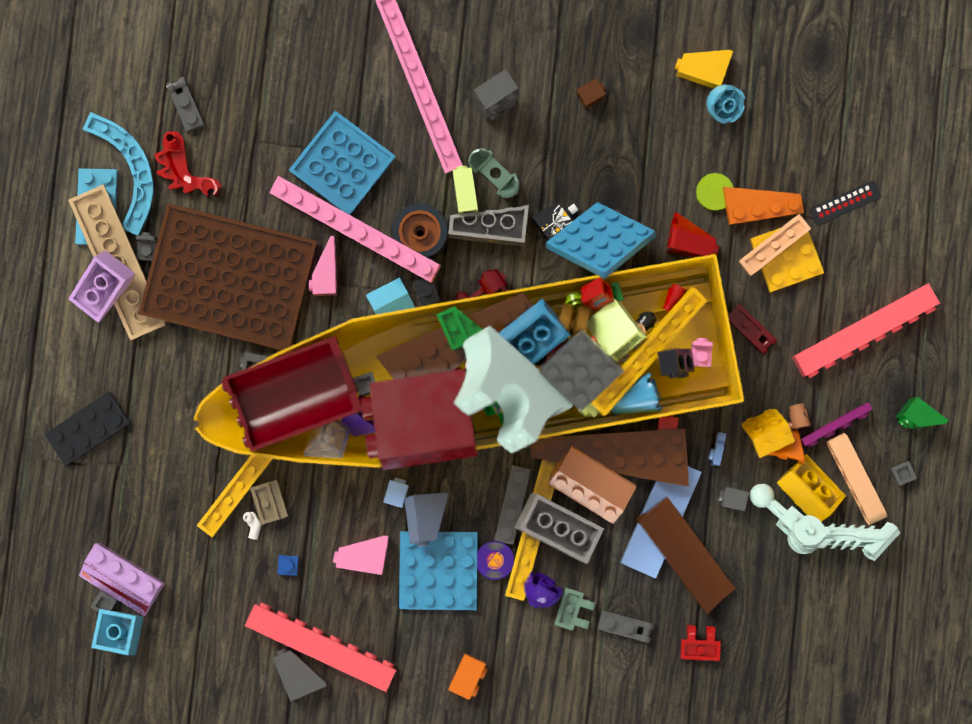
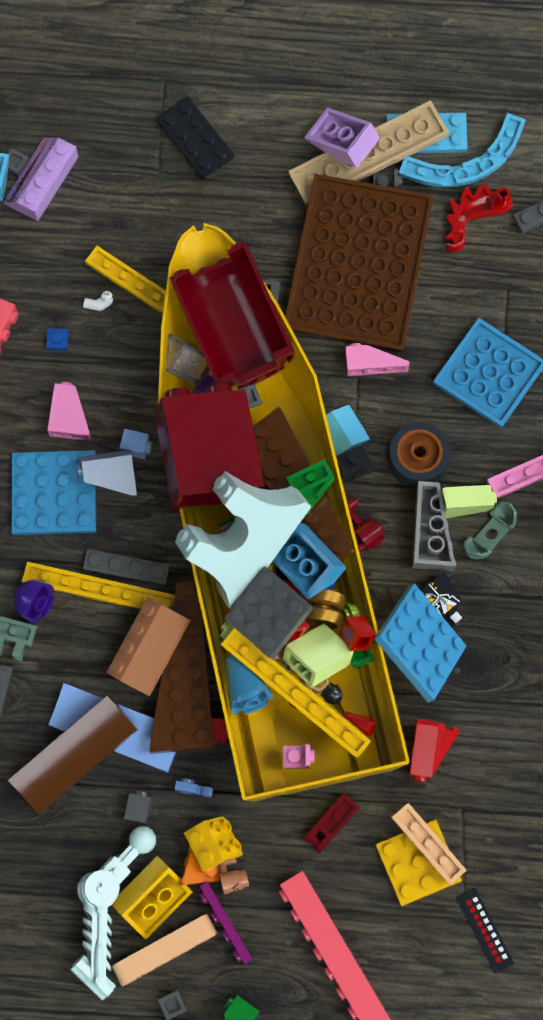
camera: 90 degrees right, 10 degrees down
dark tan plate [250,480,289,525] -> none
bright pink plate [270,176,441,282] -> none
dark purple tile [477,541,514,580] -> none
light grey brick [514,493,604,564] -> none
black brick [657,349,695,379] -> none
lime tile [696,173,733,211] -> none
orange wing [722,187,804,225] -> none

